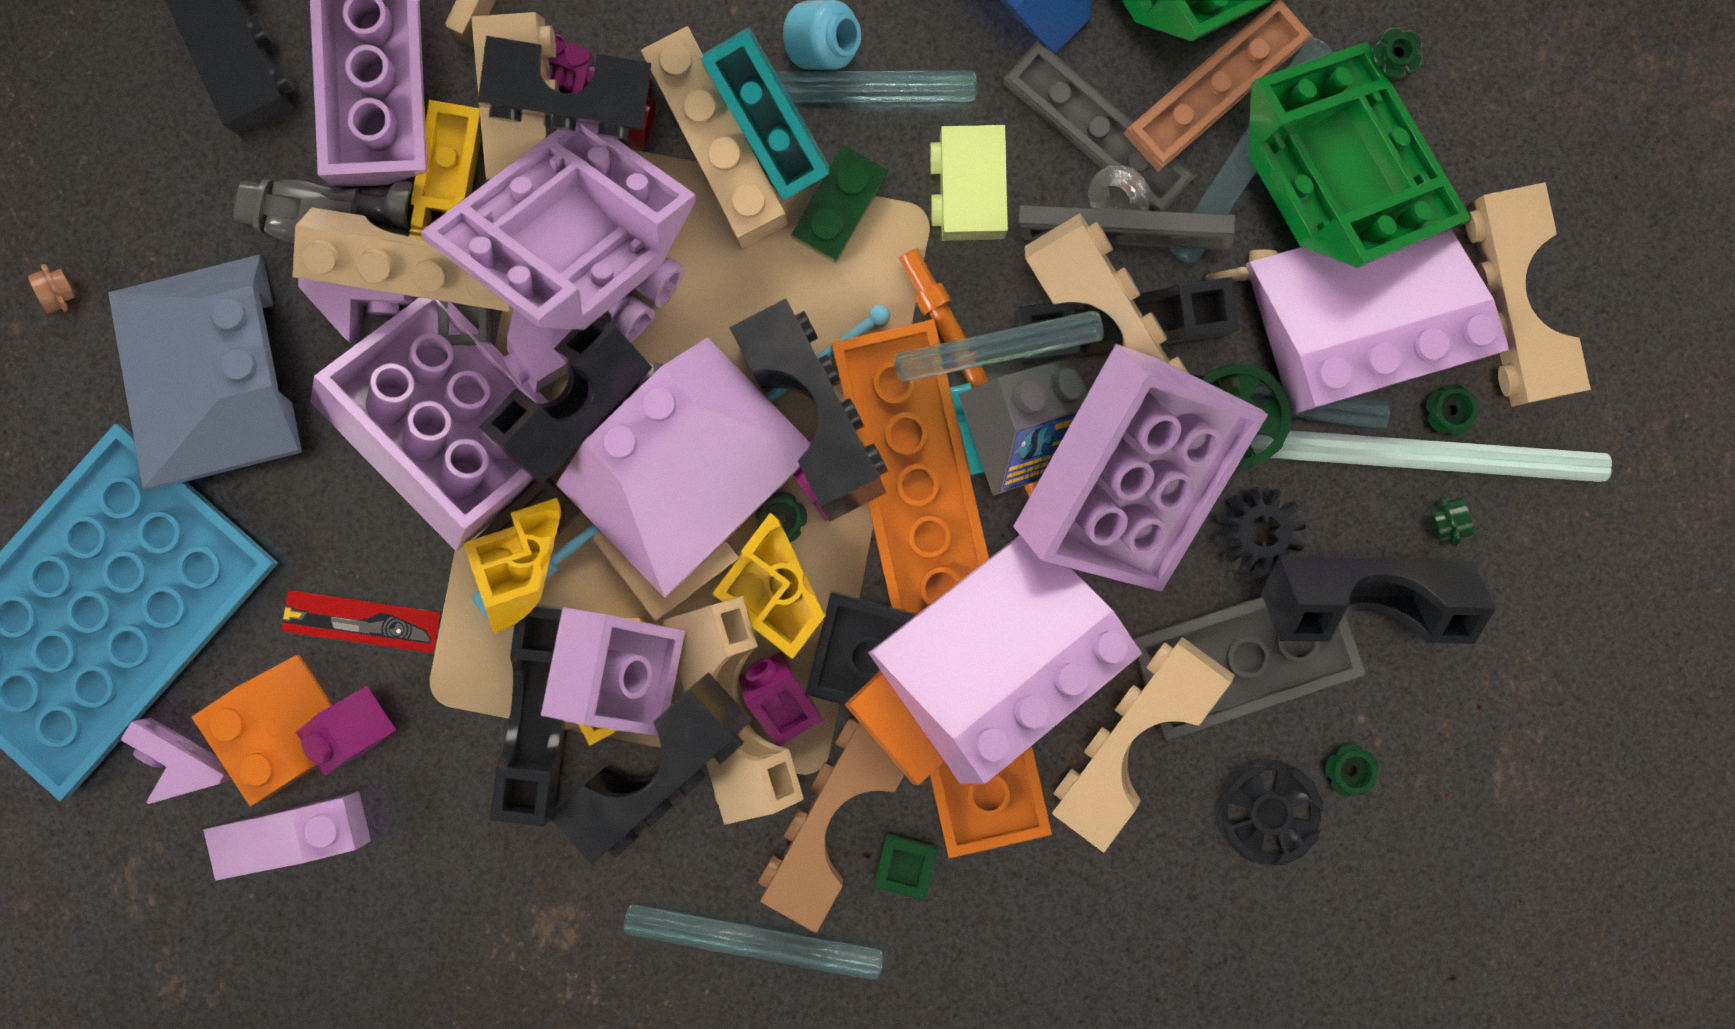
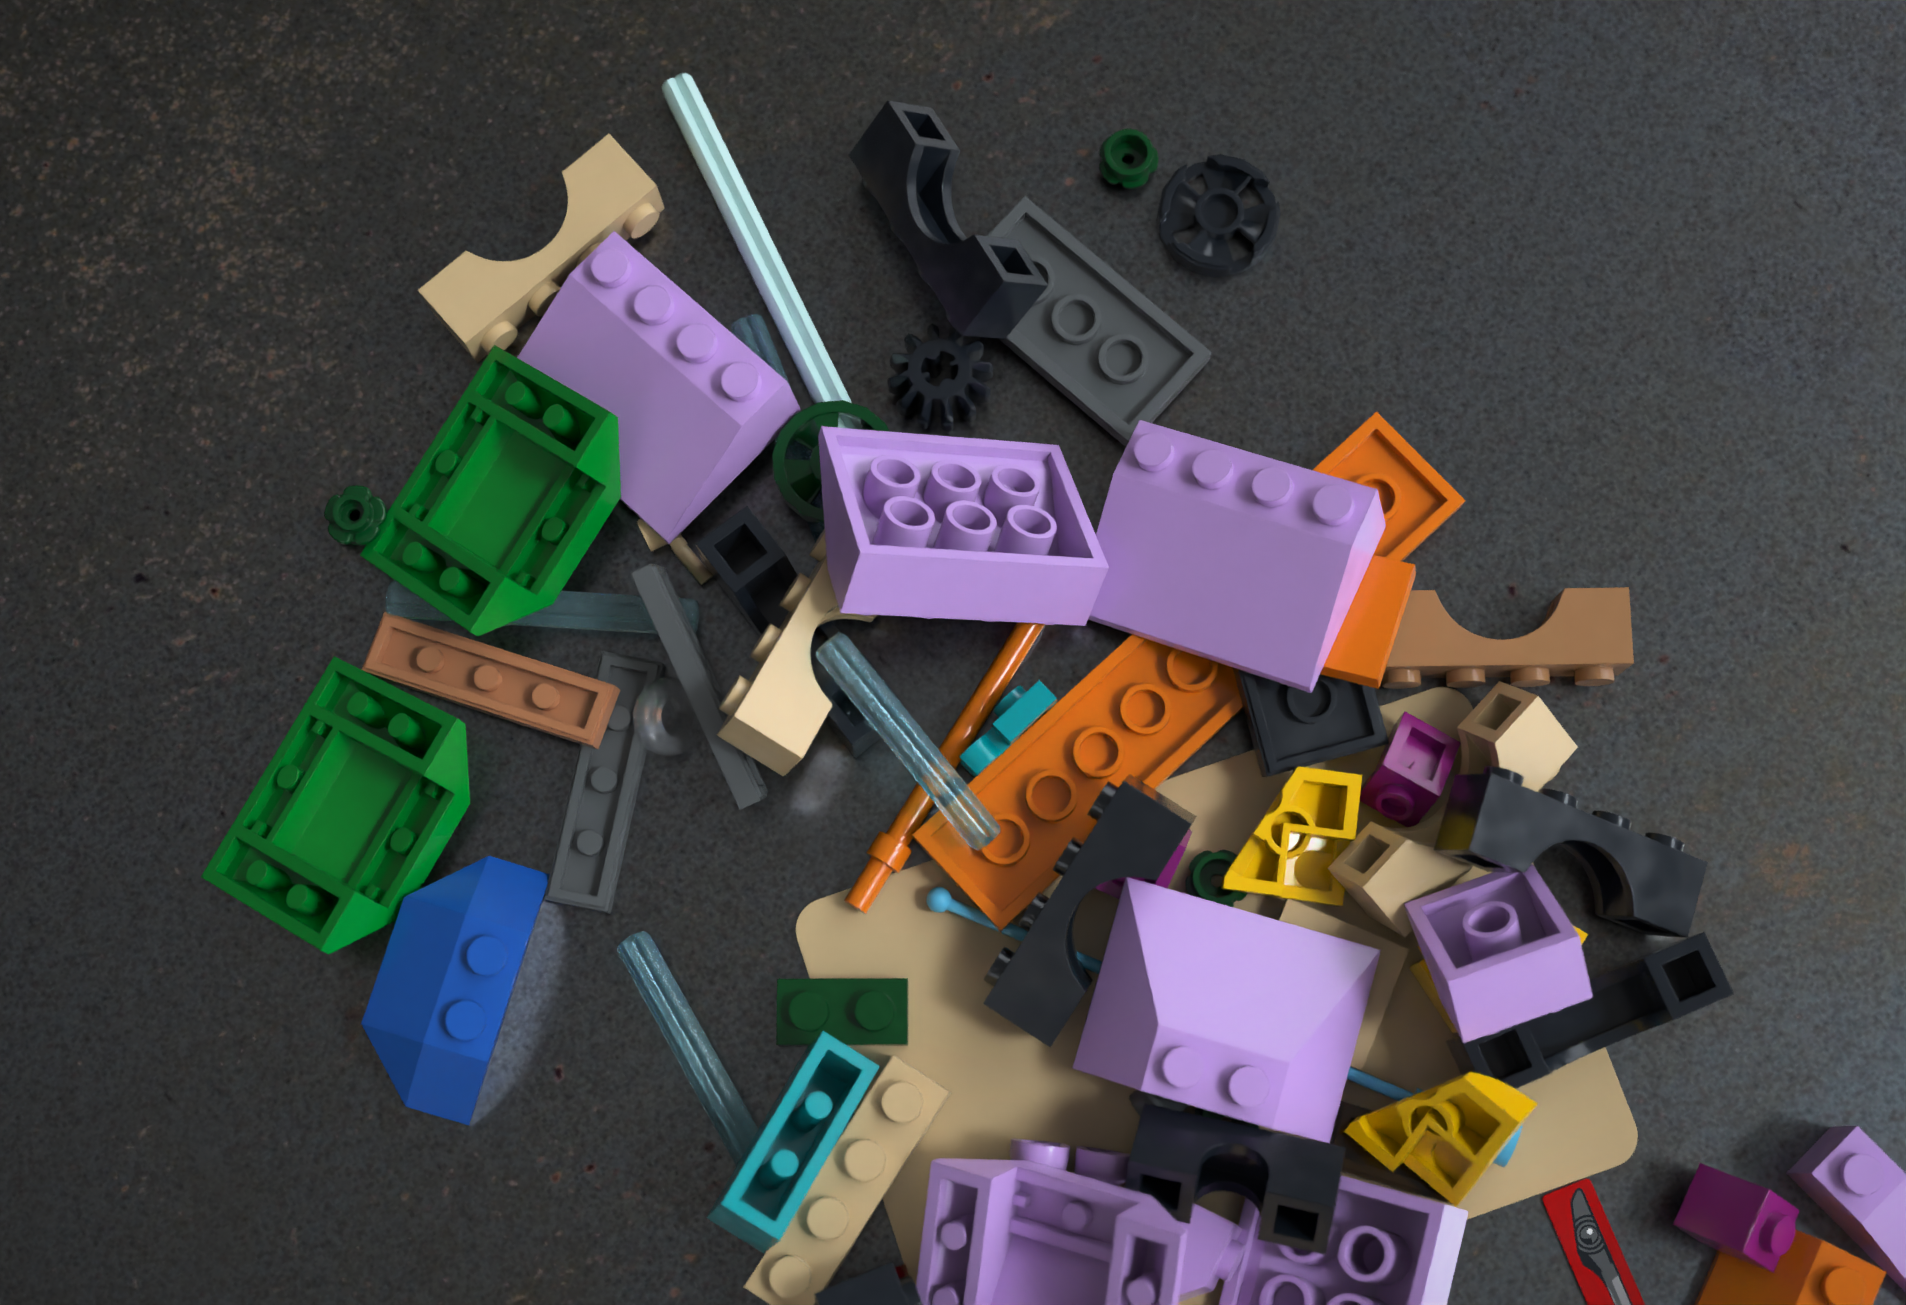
camera: 110 degrees left, 10 degrees down
clear light blue axle [624,905,883,980] -> none
medium azure head [782,0,861,70] -> none
dark green plate [873,833,938,901] -> none
yellowish green brick [930,125,1008,241] -> none
dark grey slope [959,356,1088,496] -> none
tan arch [1052,637,1235,853] -> none
dark green plate [1426,384,1479,436] -> none
dark green plate [1431,497,1474,547] -> none

